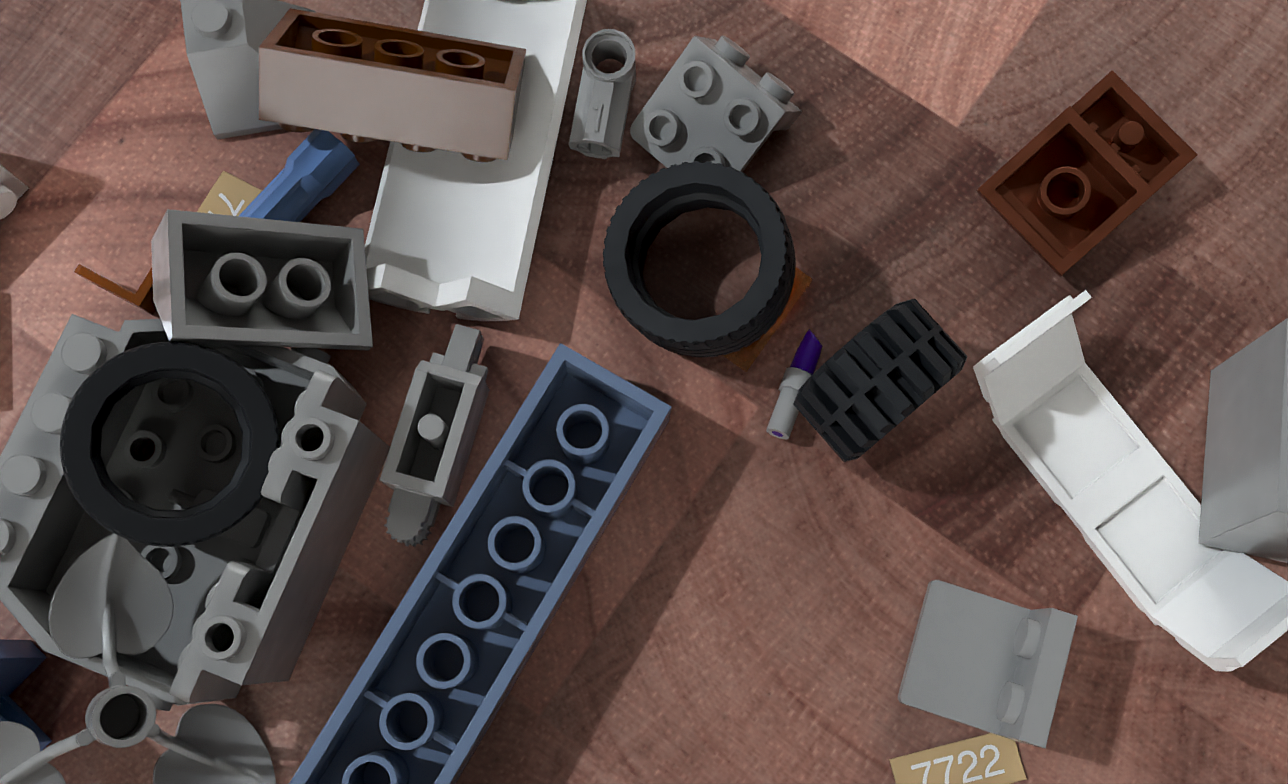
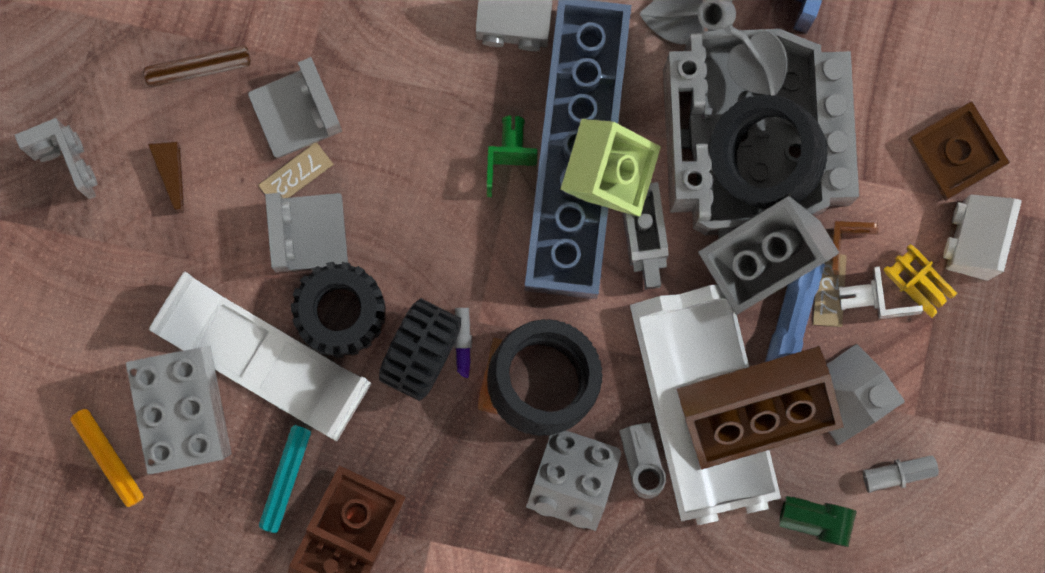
camera: 155 degrees right, 5 degrees up
none -> teal axle [259,425,311,533]
none -> black tyre [291,262,386,358]
none -> green bracket [487,115,538,197]
none -> yellowish green slope [561,119,661,216]
none -> white bracket [839,266,923,319]
none -> yellow arm [883,244,958,318]

